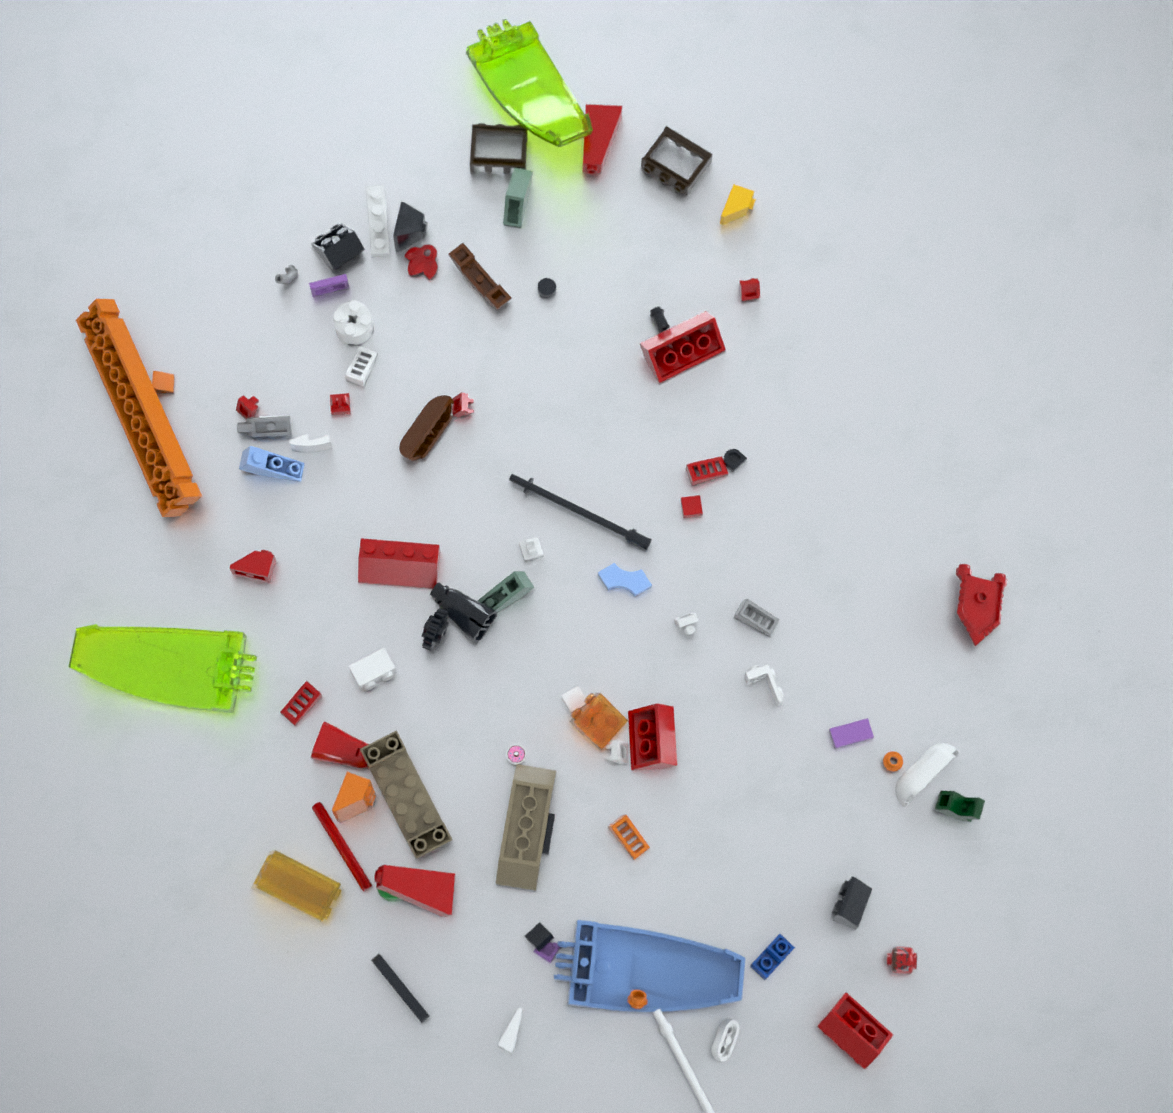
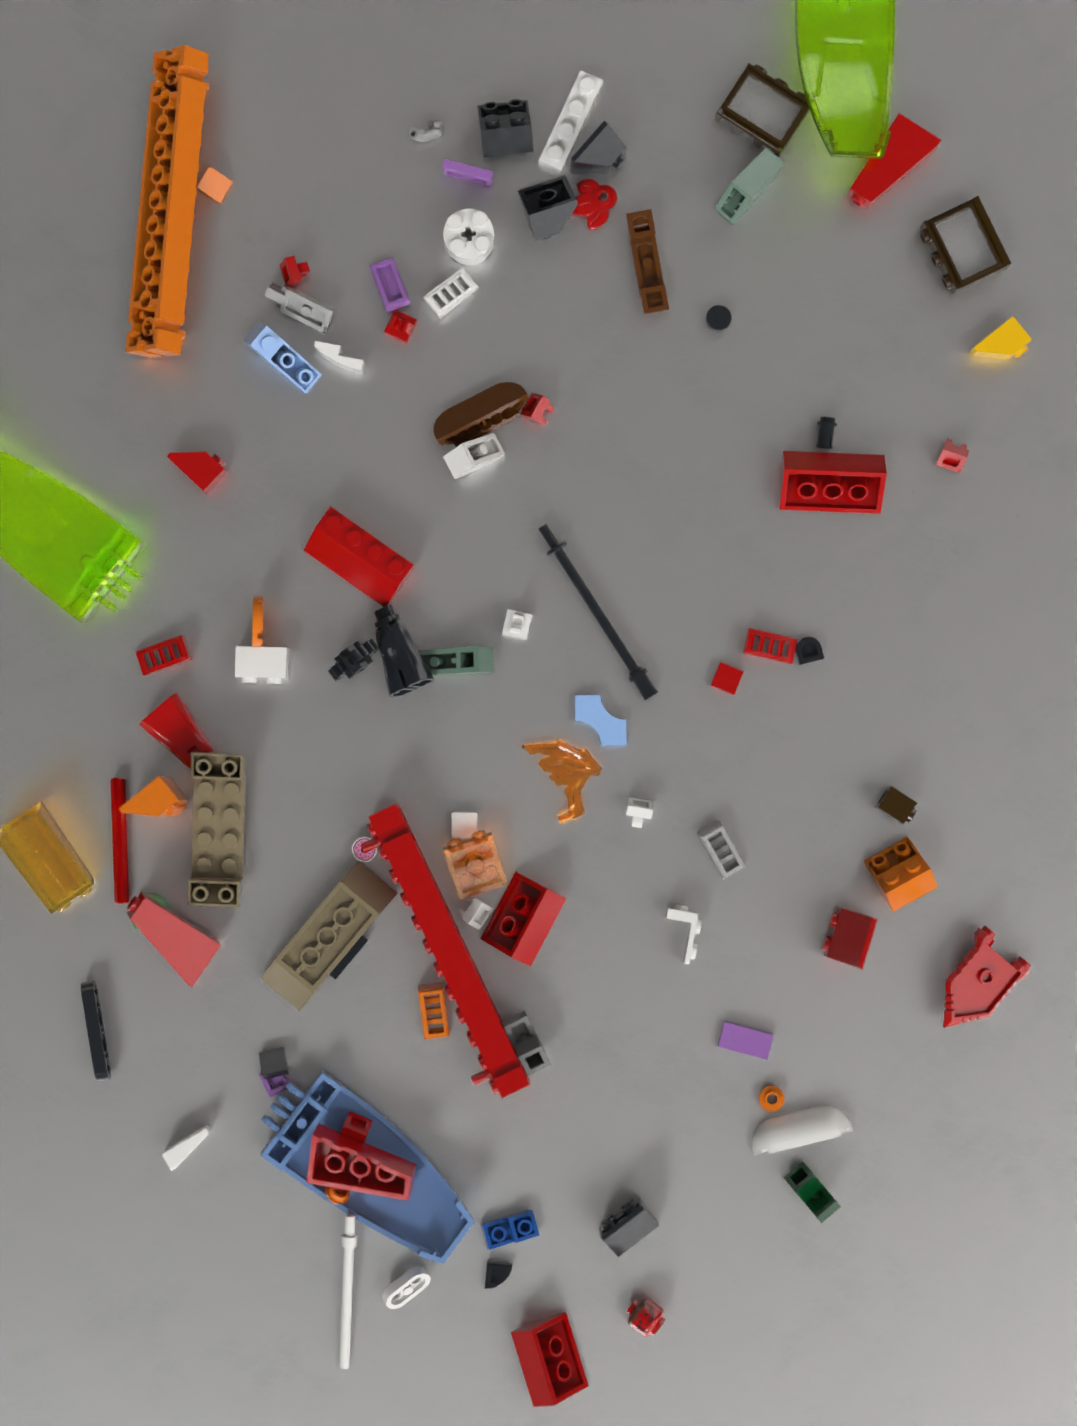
camera: 35 degrees right, 15 degrees up
none -> orange tile [252,596,263,647]
none -> red wedge [307,1123,416,1201]
none -> red tile [340,1111,373,1143]
none -> red brick [361,804,530,1098]
none -> medium lavender tile [369,257,410,312]
none -> white slope [443,433,506,479]
none -> black tile [485,1261,513,1289]
none -> dark grey brick [502,1010,551,1075]
none -> black slope [518,175,578,241]
none -> clear orange animal [522,739,602,824]
none -> red slope [821,907,878,969]
none -> orange slope [863,837,938,912]
none -> dark brown brick [874,786,917,824]

